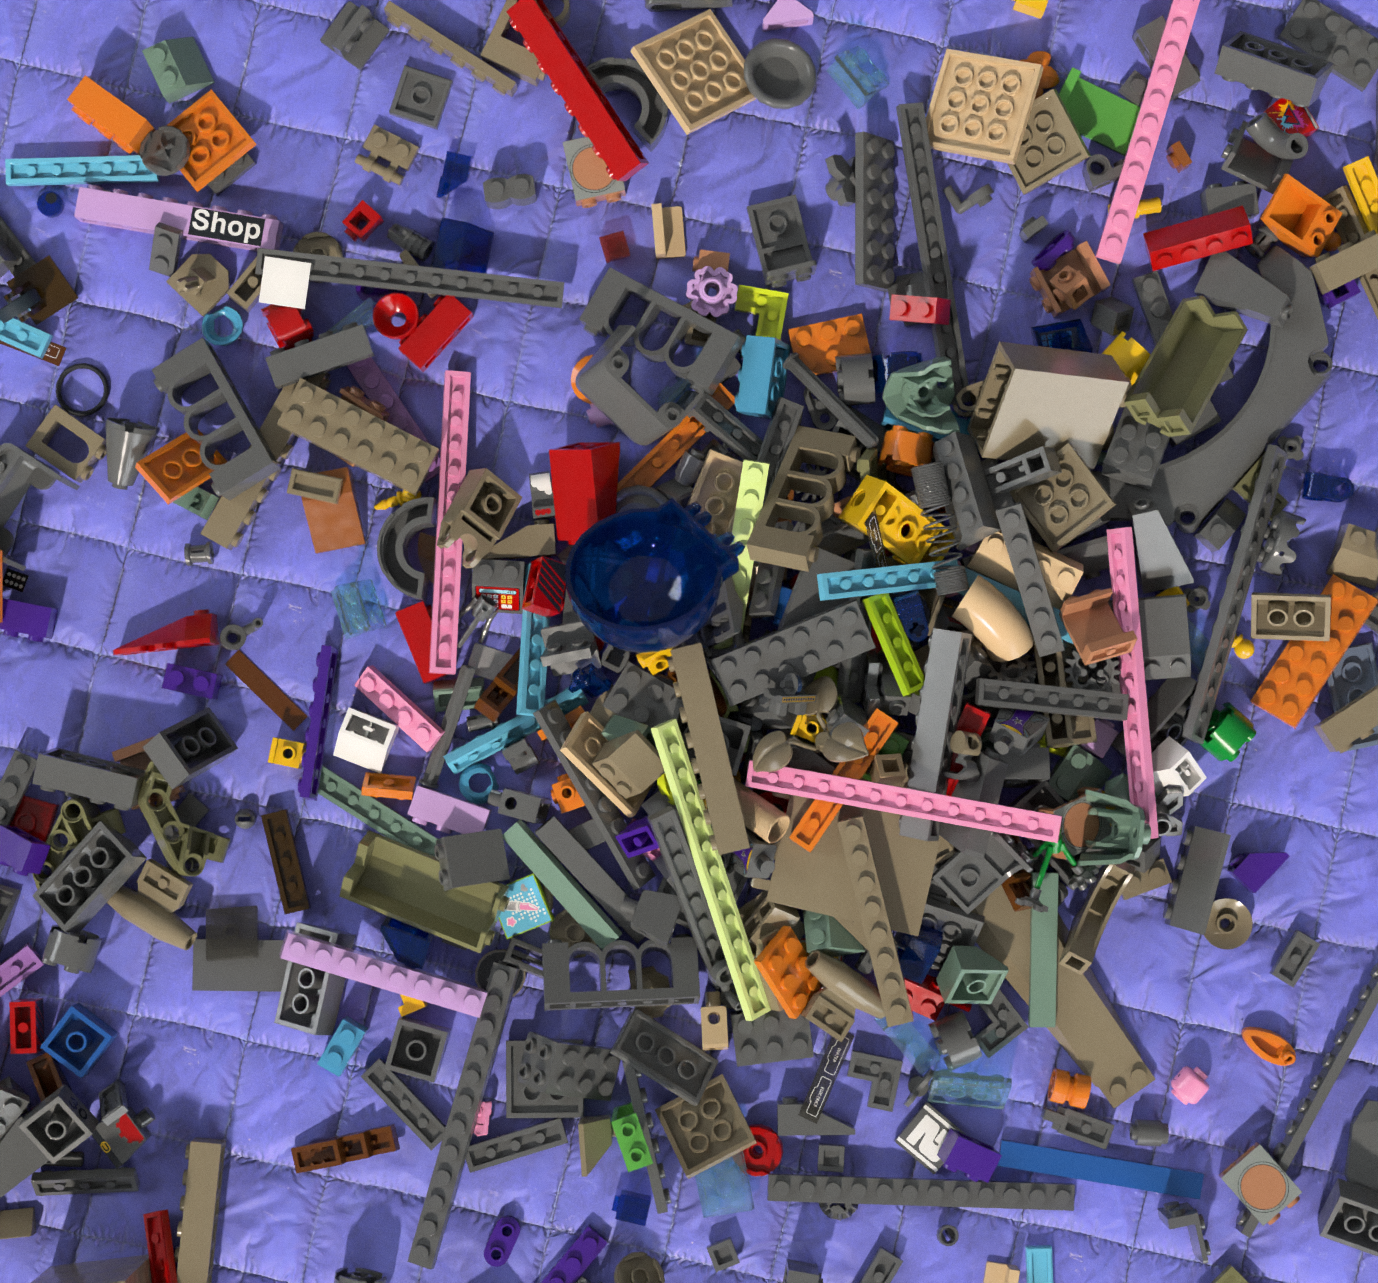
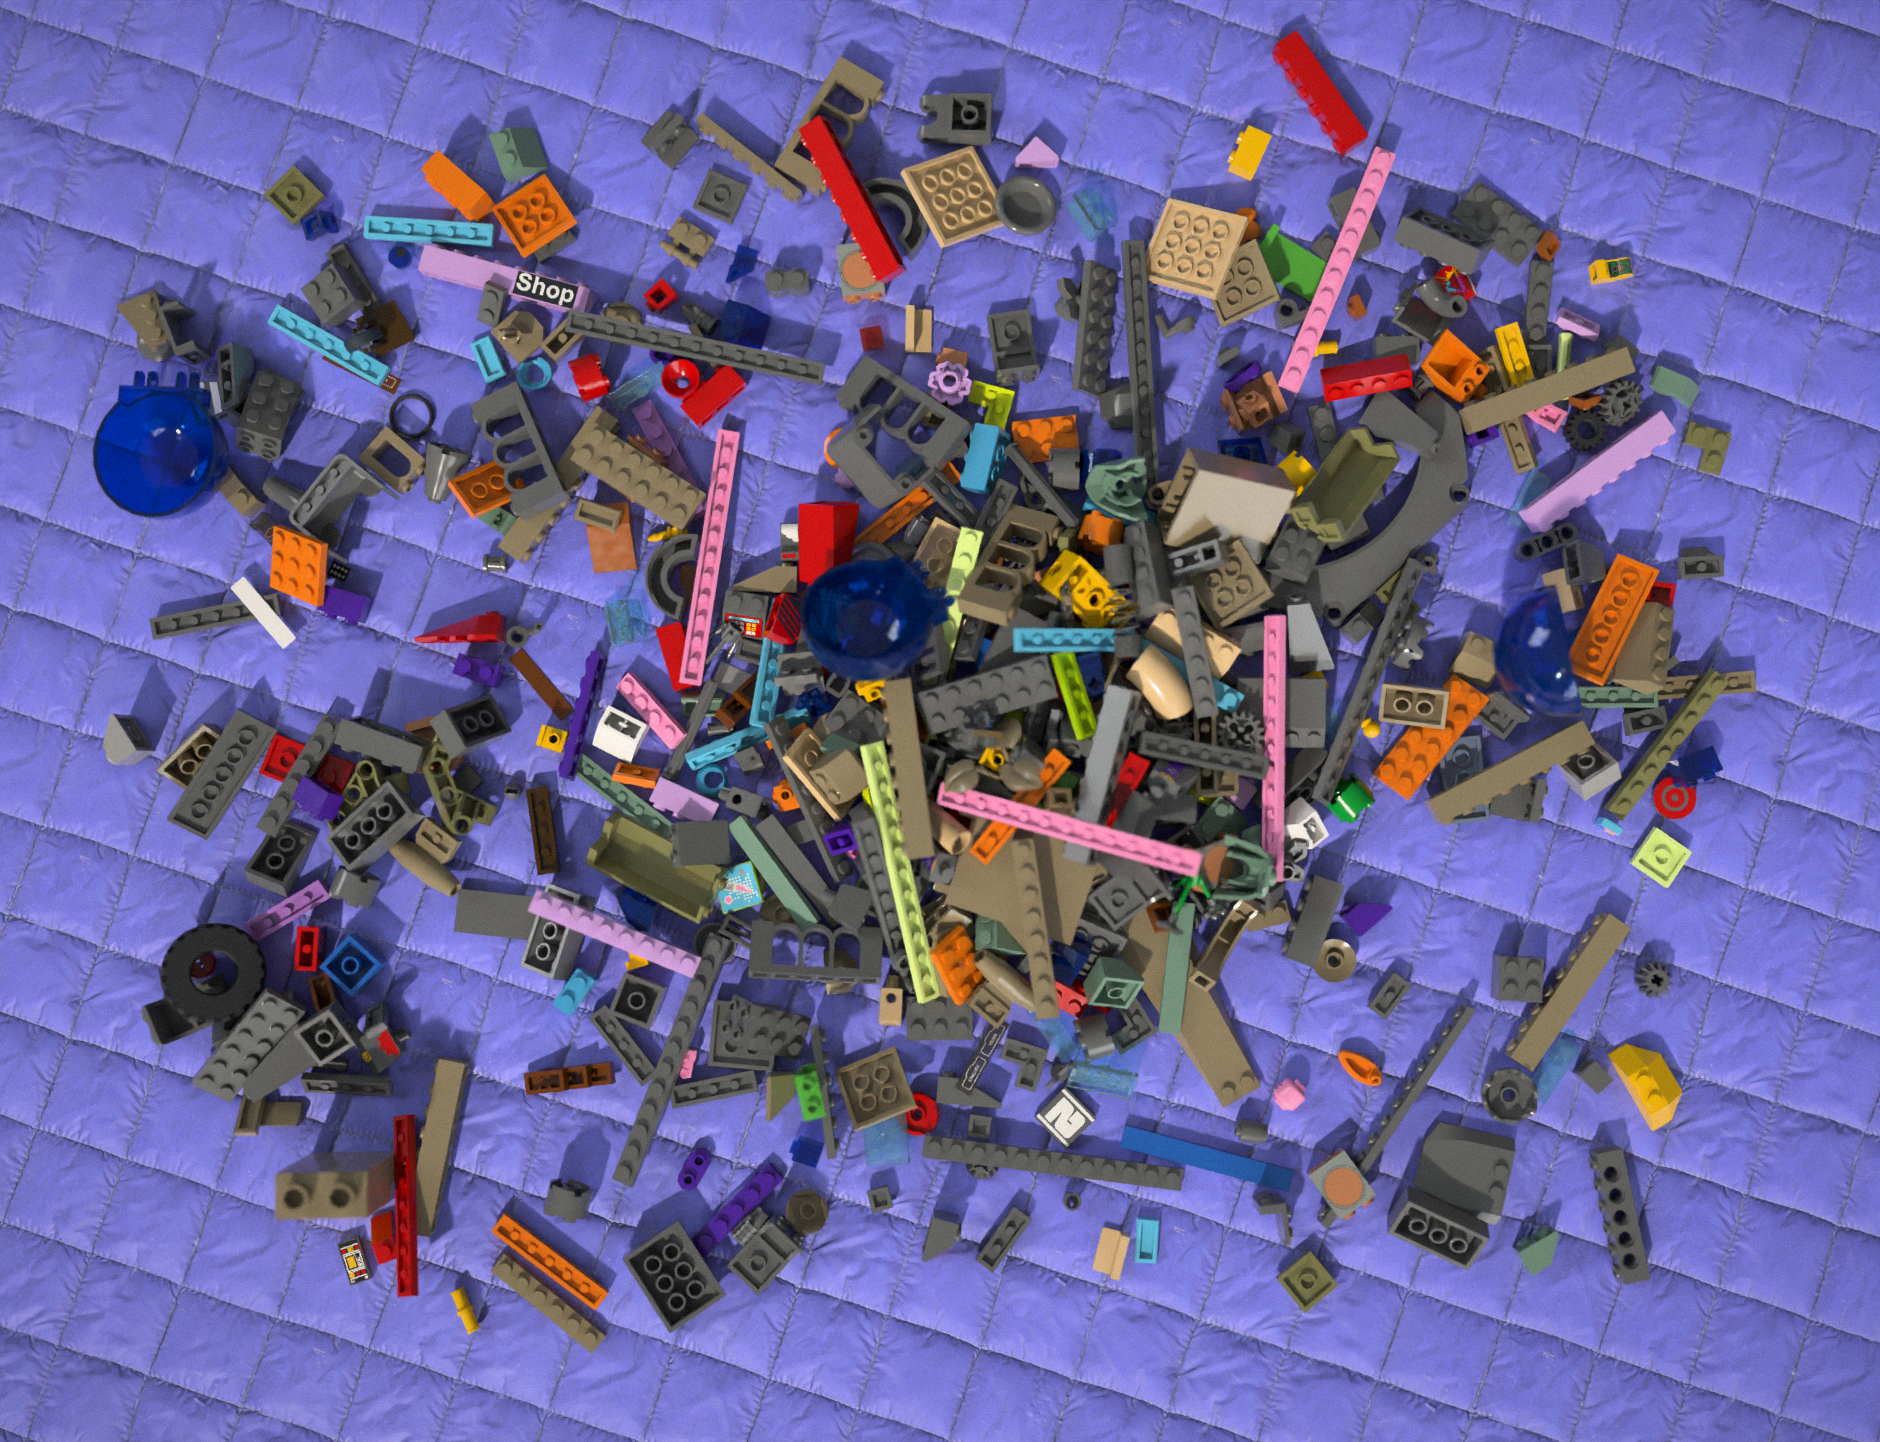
camera: 10 degrees right, 0 degrees up
dark grey tile [139,126,191,176] -> none
clear smoke plate [206,906,259,961] -> none
white sticker [259,256,311,309] -> none
dark grey brick [265,322,375,389] -> none
dark tan brick [437,468,522,568] -> none
dark grey tile [610,1008,718,1106] -> none
brick [889,294,951,325] -> none
dark purple brick [937,1128,1002,1183] -> none
leg [944,731,982,782] -> none
dark grey hinge [1040,1106,1115,1149] -> none
orange wheel [1048,1068,1091,1109] -> none
nougat panel [1059,588,1138,665] -> none
dark grey plate [1183,585,1211,613] -> none
clear blue piece [1302,472,1354,503] -> none
none -> medium azure tile [470,335,507,384]
none -> dark grey tile [734,638,763,665]

